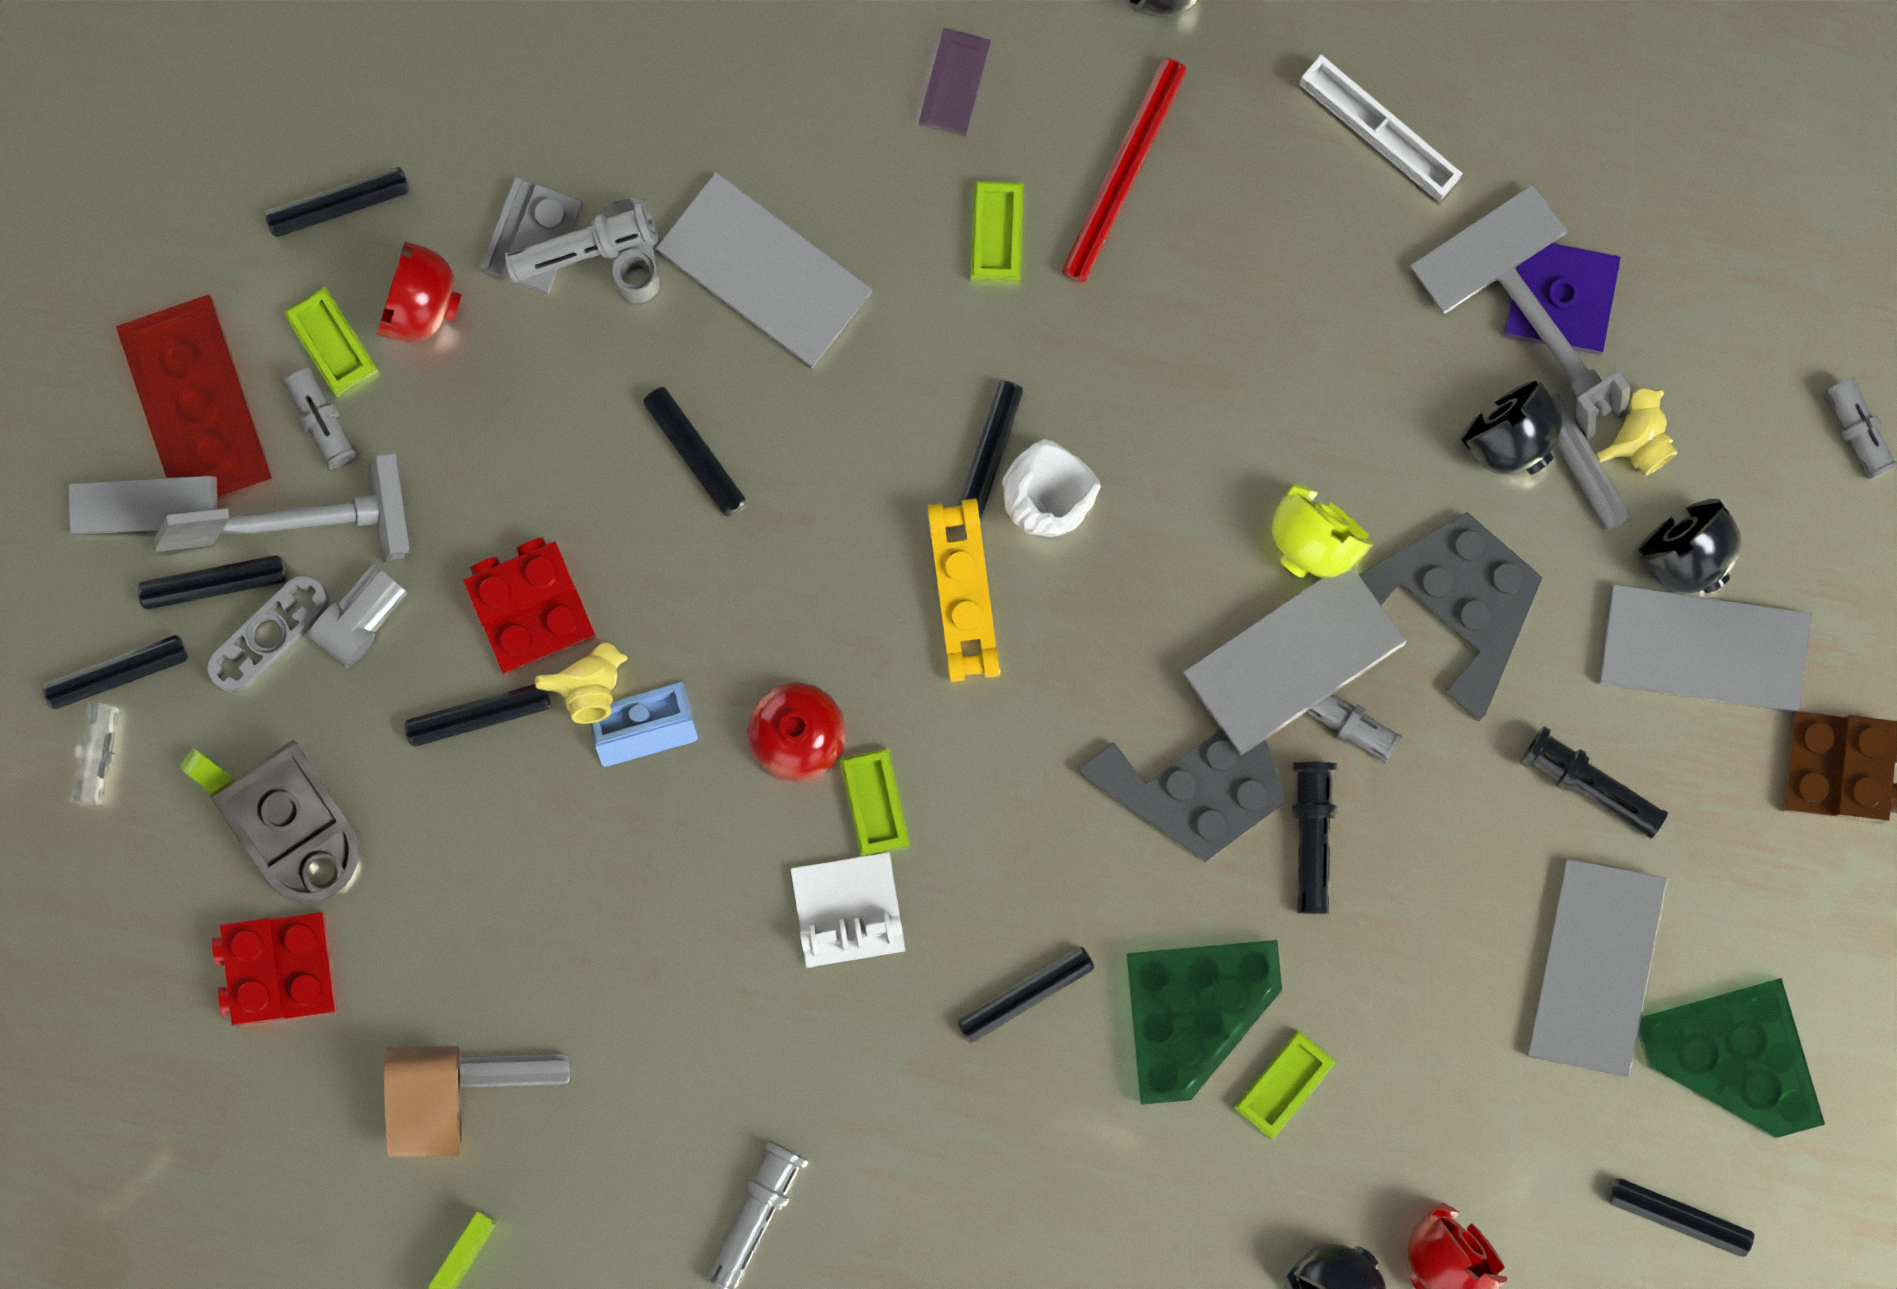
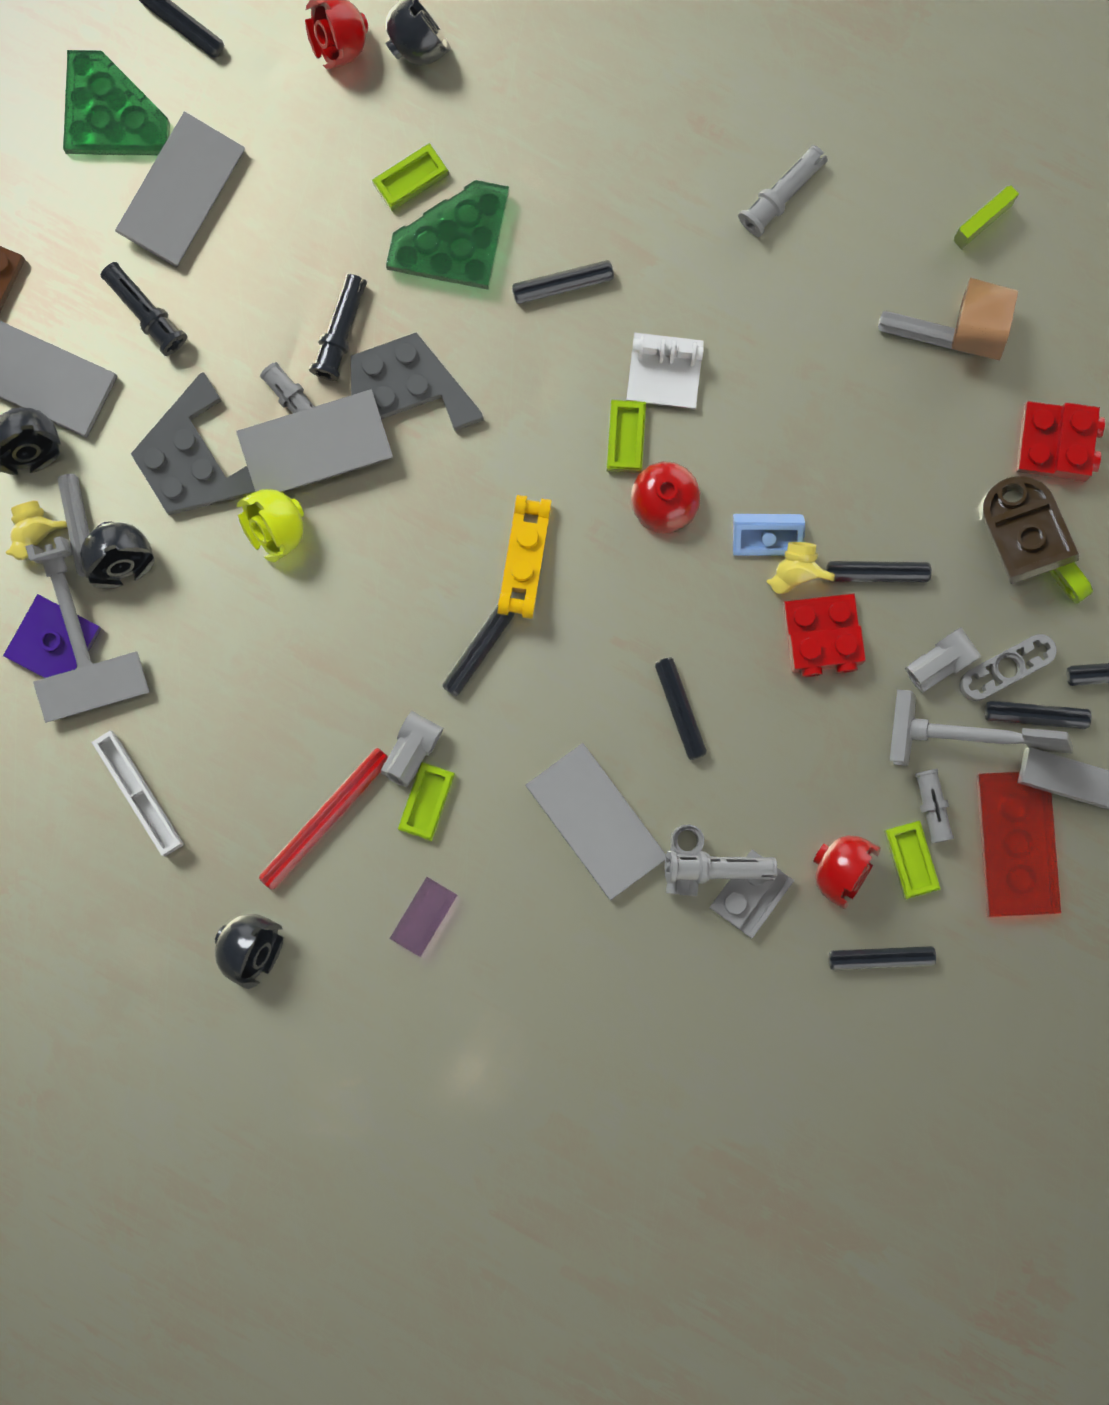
camera: 165 degrees left, 0 degrees up
white hair [1002,439,1101,537] -> none
none -> light grey piece [381,711,444,787]

